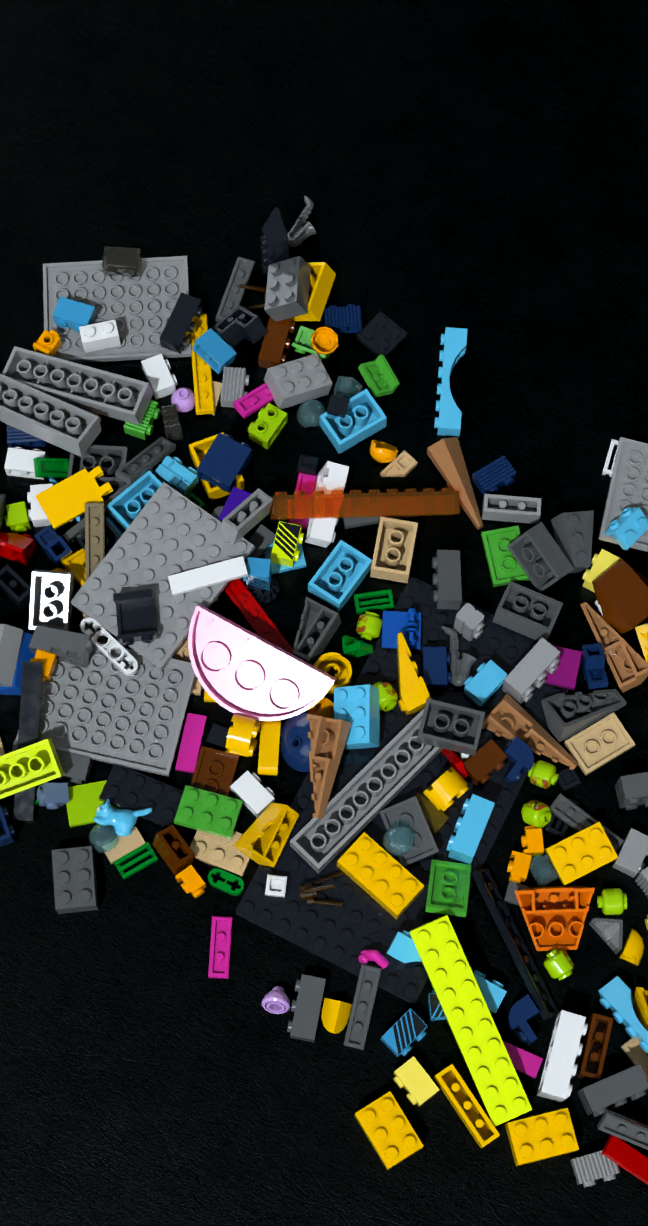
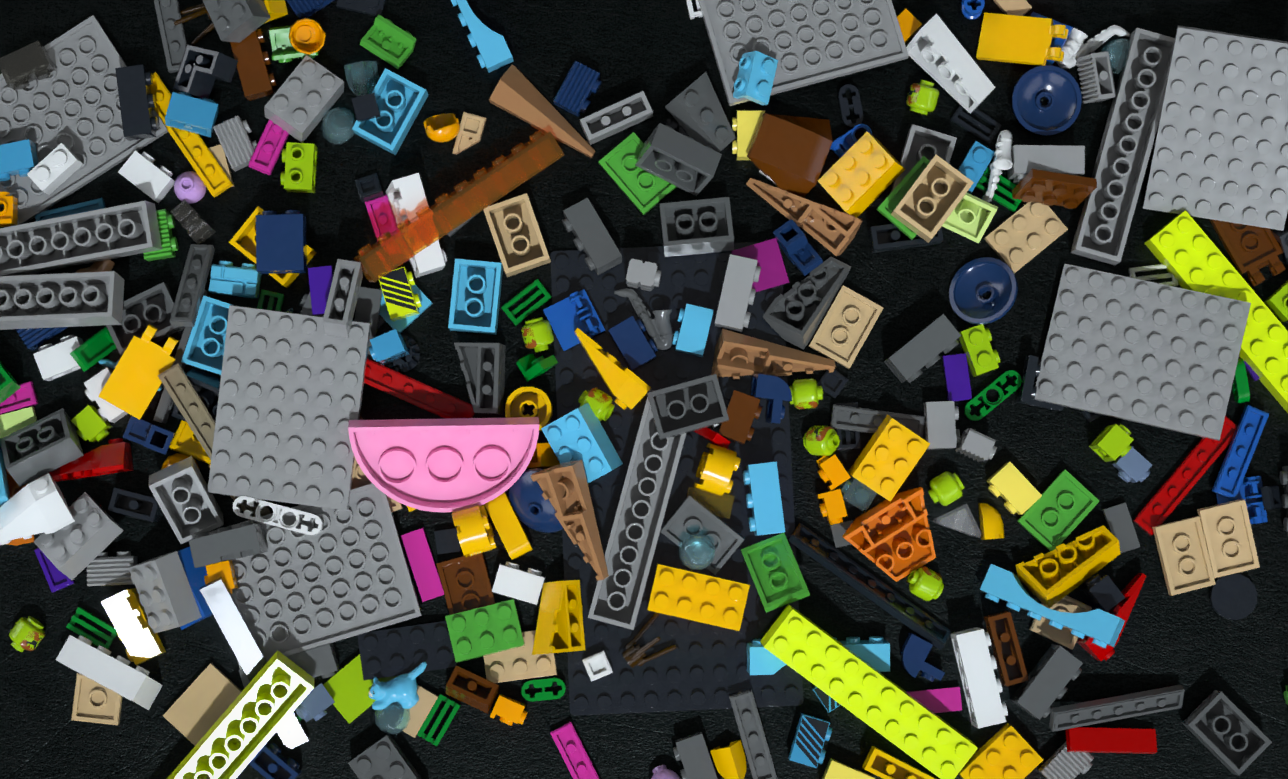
camera: 30 degrees left, 15 degrees up
black panel [113,589,159,645] -> none
white tile [168,556,248,596] -> none
dark pink arm [358,949,390,969] -> none

